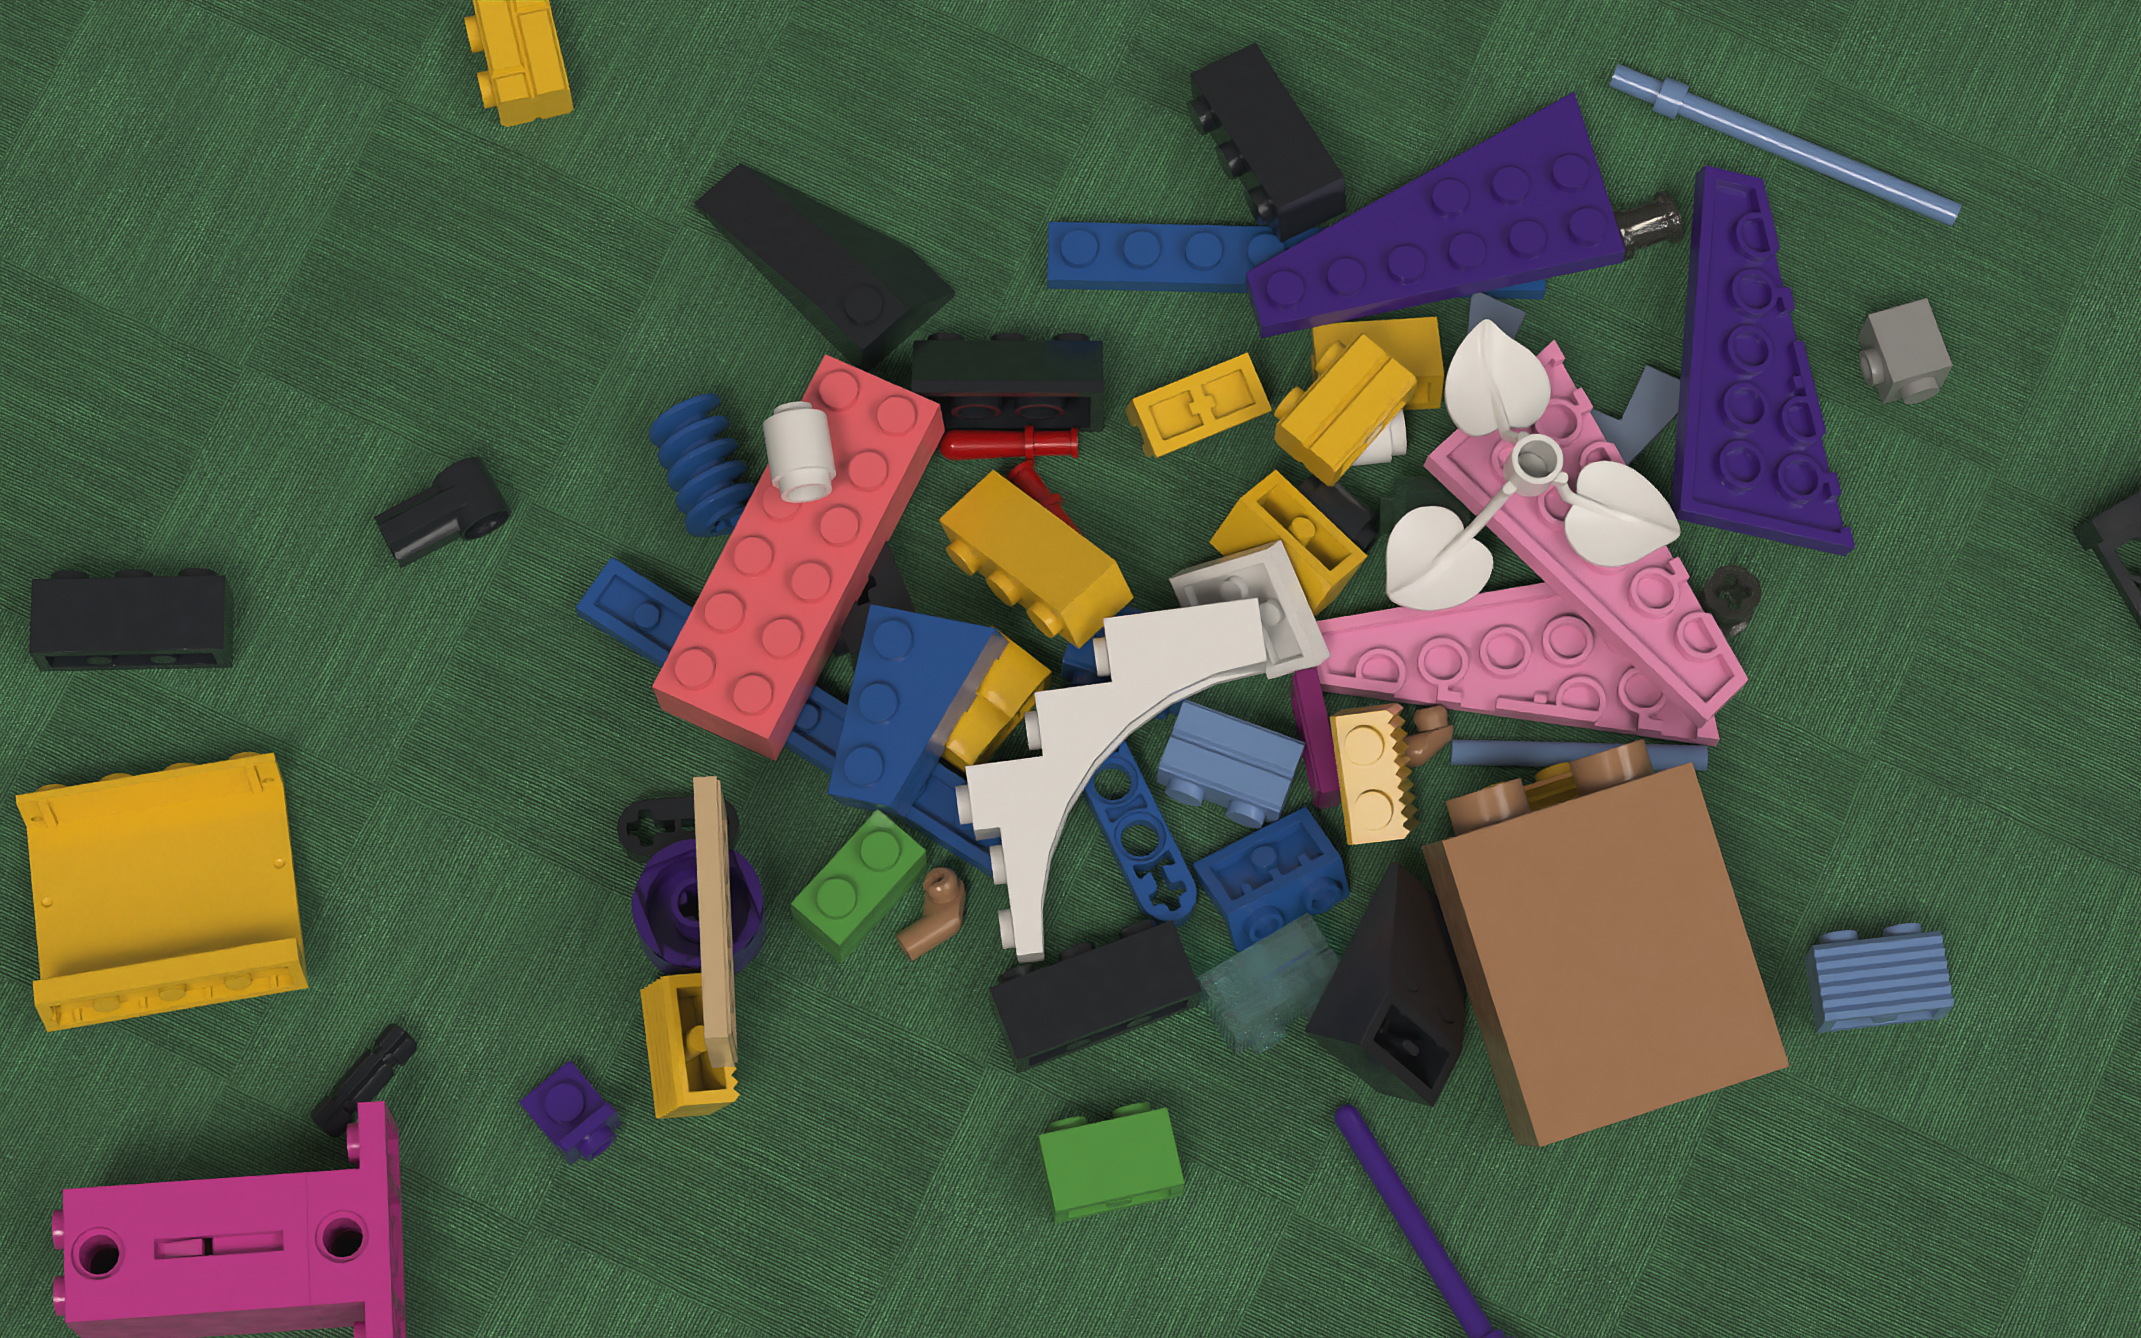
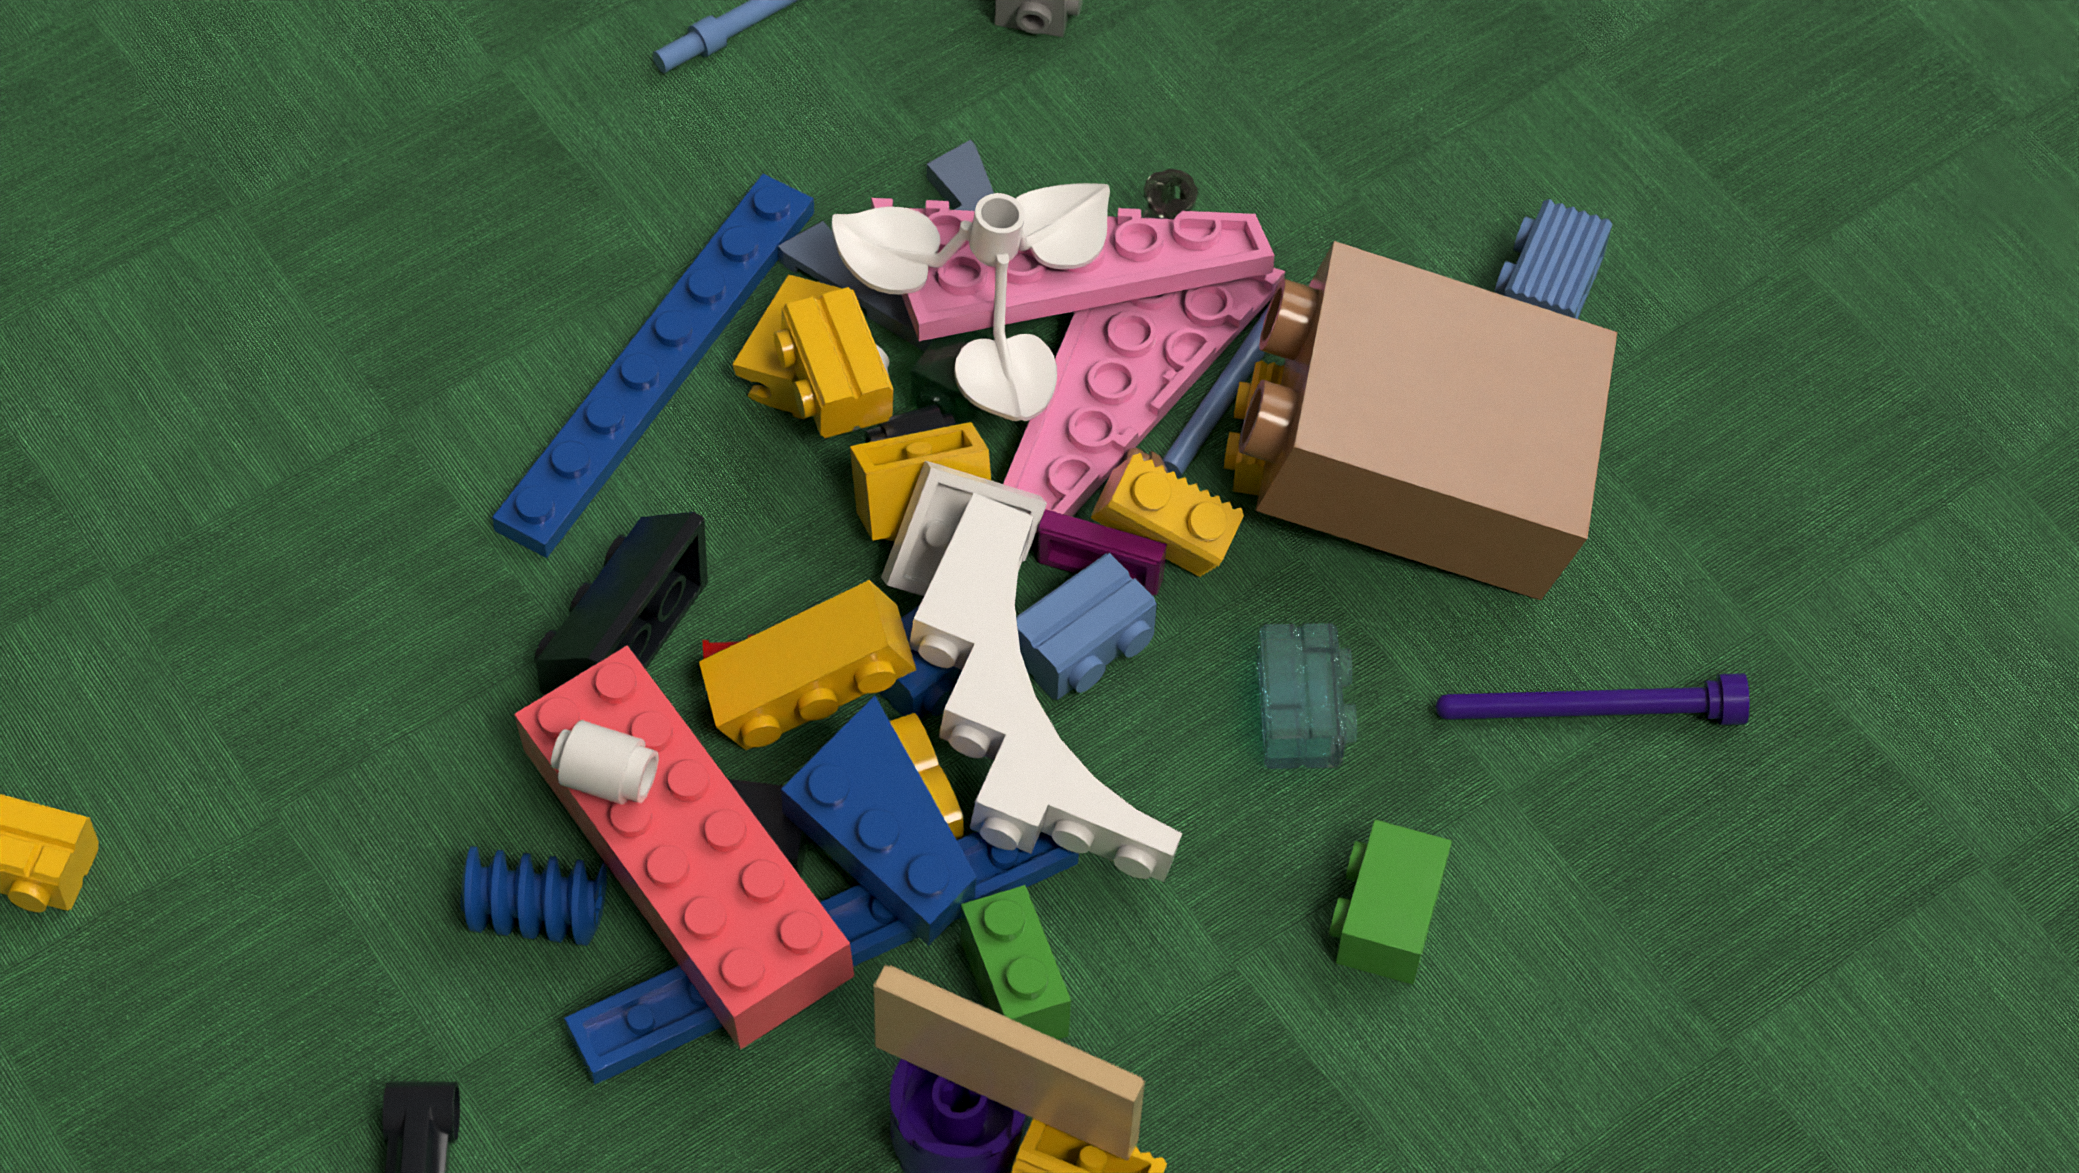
camera: 60 degrees left, 15 degrees down
black beam [617,796,741,864] -> none
black wedge [695,163,955,373] -> none
medium nougat arm [895,867,966,962] -> none
red piece [938,425,1078,463] -> none
black brick [989,919,1201,1074] -> none
blue beam [1082,740,1197,927] -> none
yellow hinge [1124,352,1272,459] -> none
black brick [1187,42,1347,243] -> none
blue bracket [1192,806,1350,952] -> none
dark purple wing [1245,92,1625,338] -> none
black slope [1304,861,1466,1107] -> none
clear smoke bush [1612,189,1684,261] -> none
dark purple wing [1671,165,1855,556] -> none

